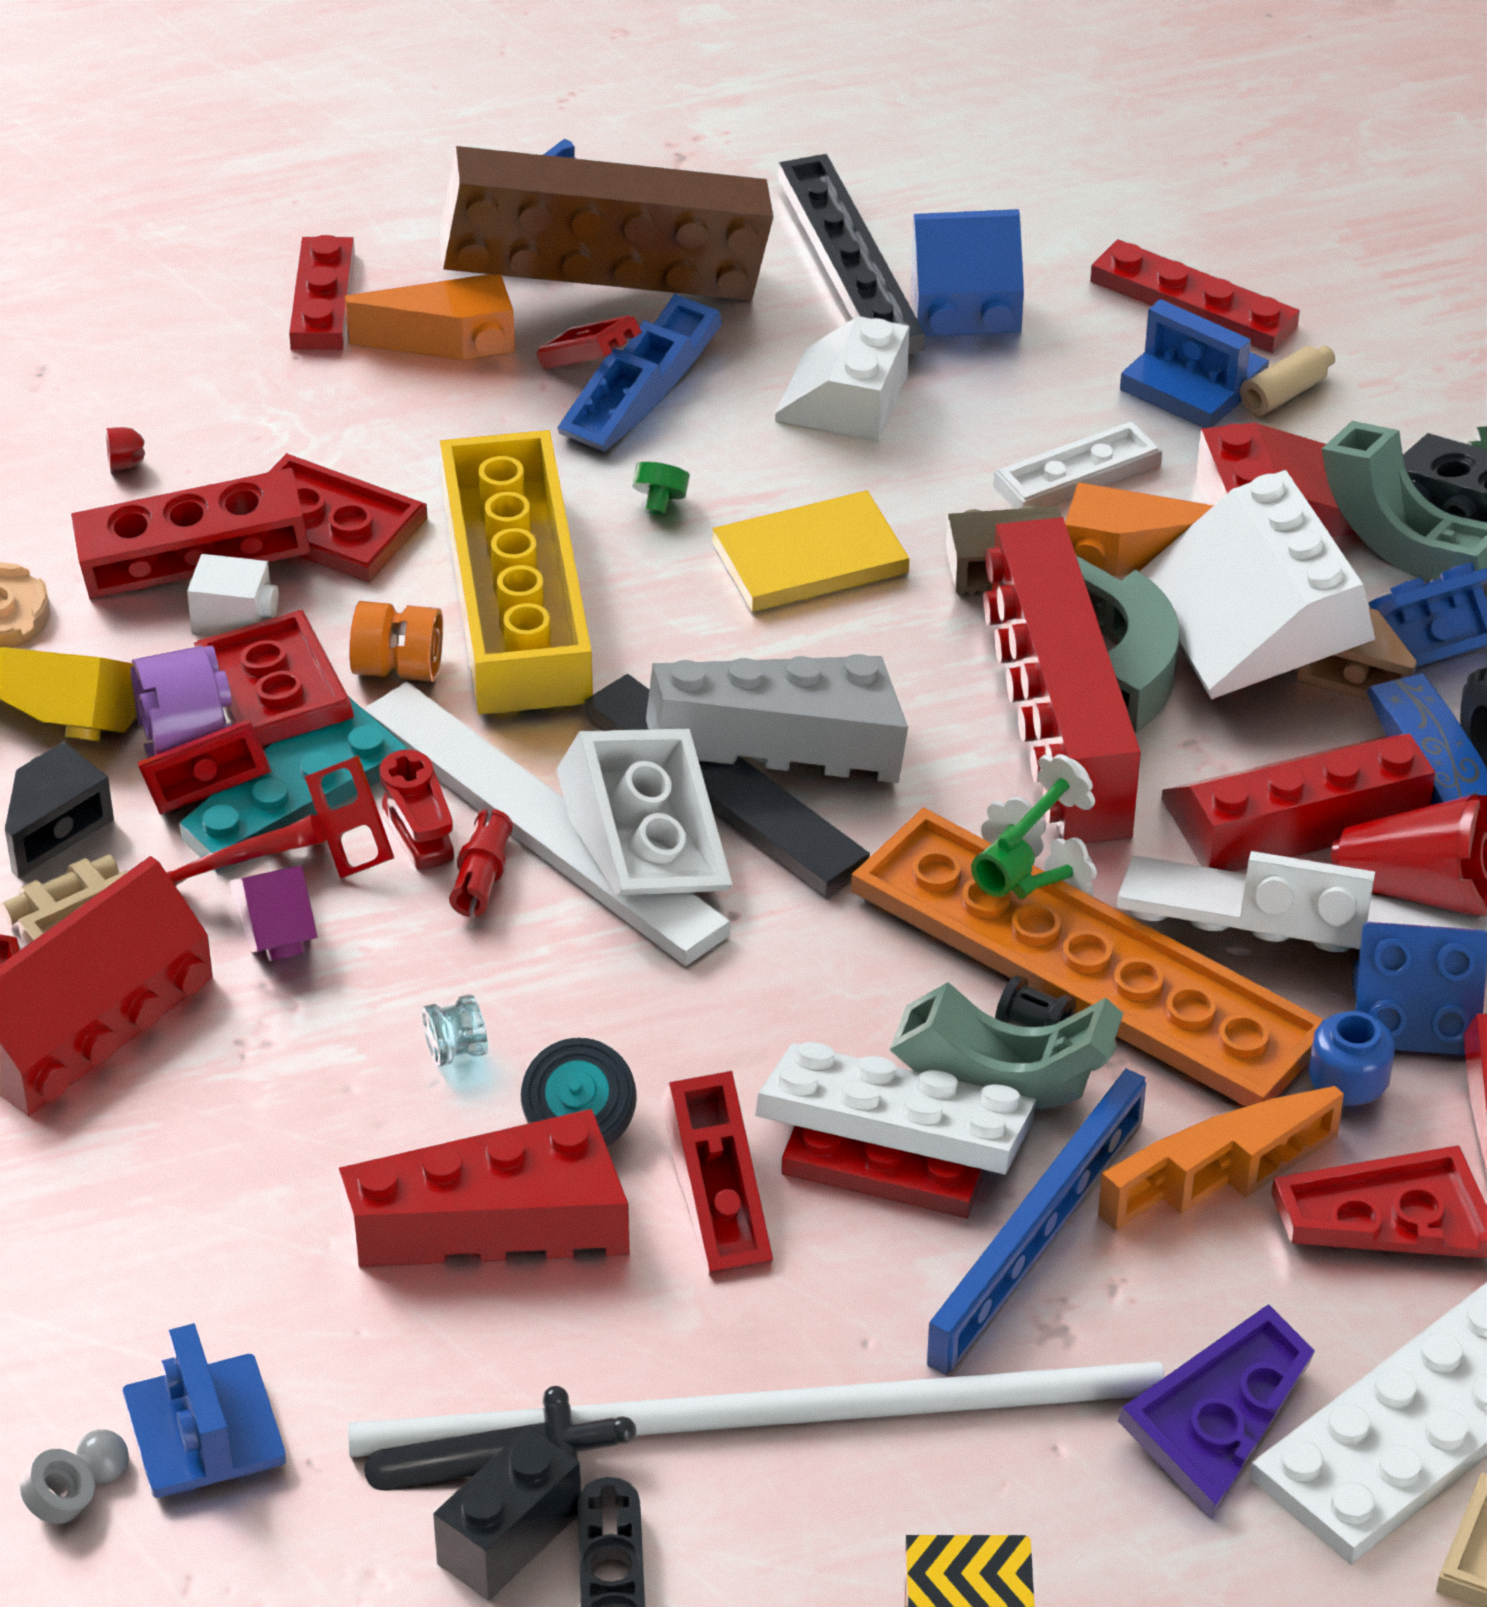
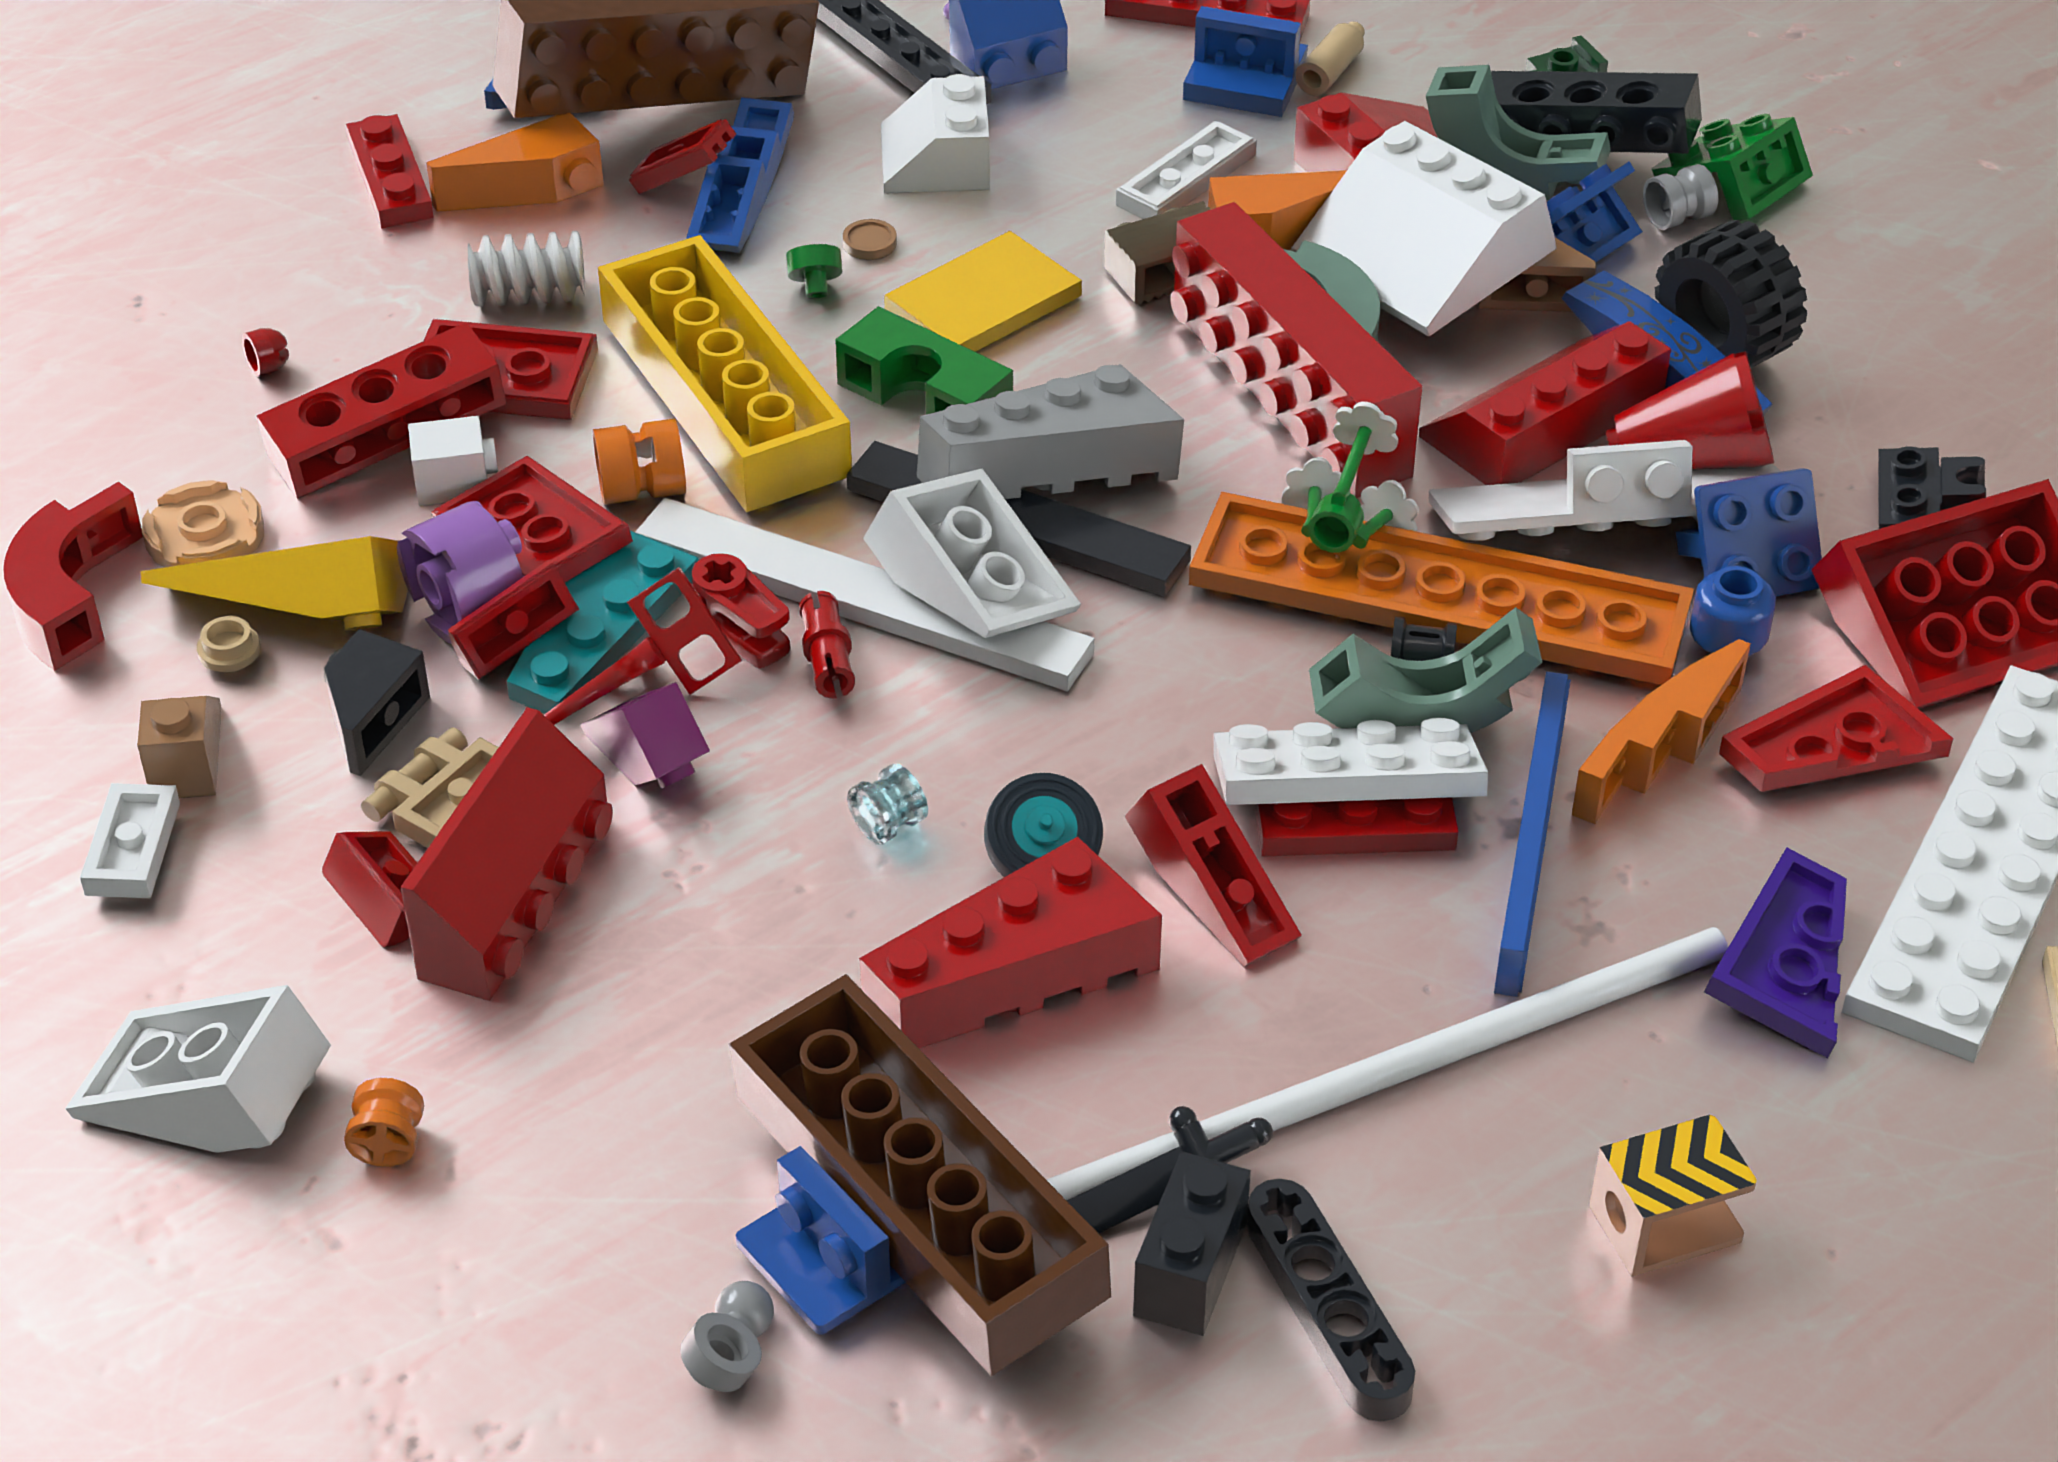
camera: 20 degrees left, 0 degrees up
none -> white piece [468,231,585,307]
none -> reddish brown brick [729,974,1111,1377]
none -> green arch [835,306,1013,415]
none -> medium nougat piece [843,219,897,260]

